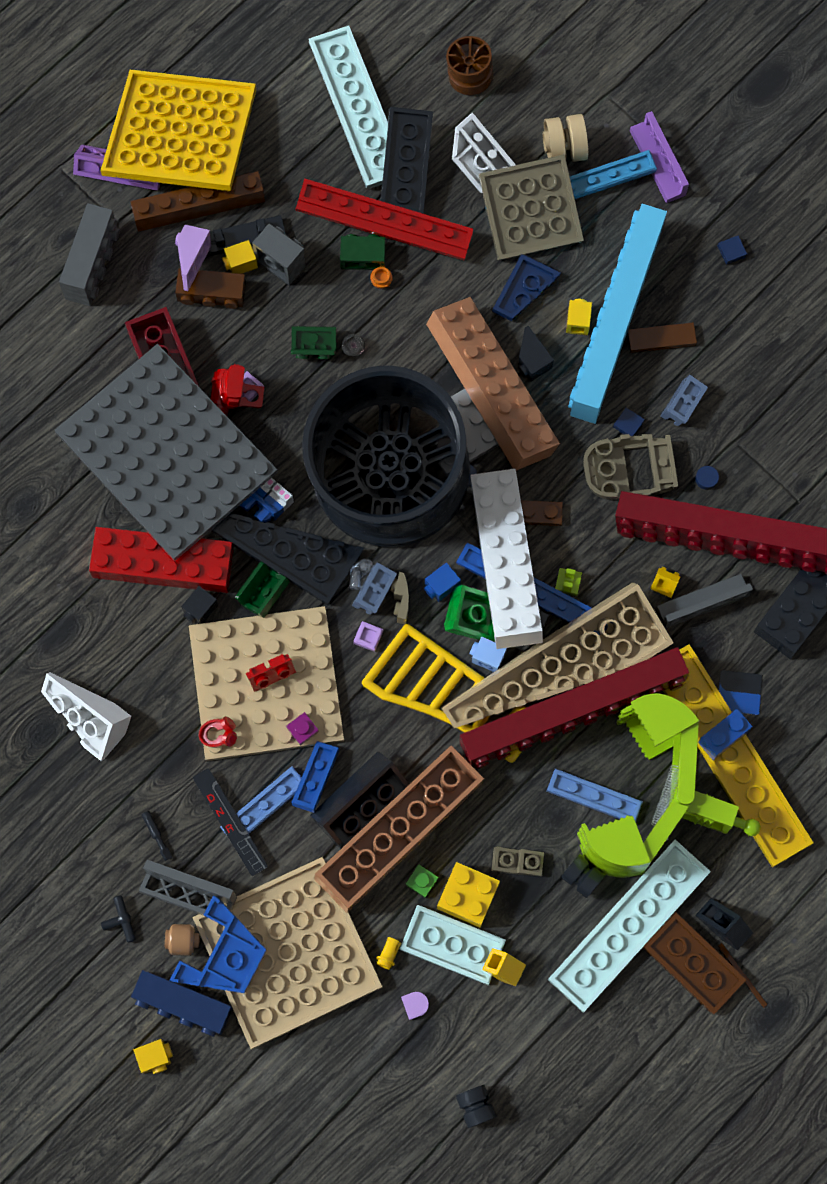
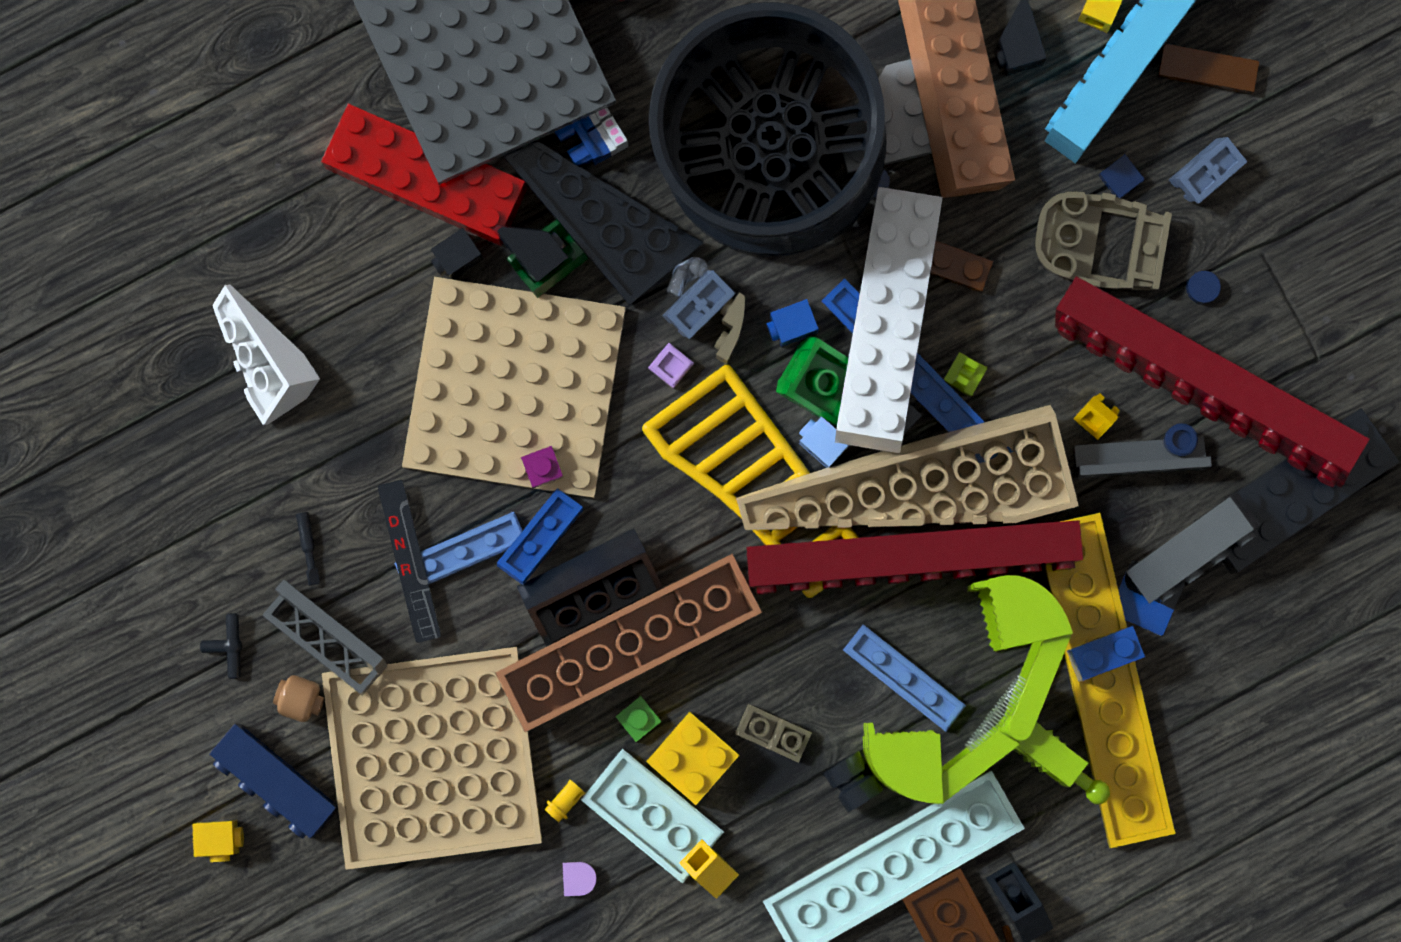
camera: 20 degrees right, 10 degrees up
blue wing [170,896,267,993] -> none
red piece [198,716,237,748] -> none
red hinge [246,653,296,692] -> none
none -> black slope [493,225,568,282]
none -> dark grey brick [1126,492,1261,604]
none -> dark blue tile [1164,423,1198,457]

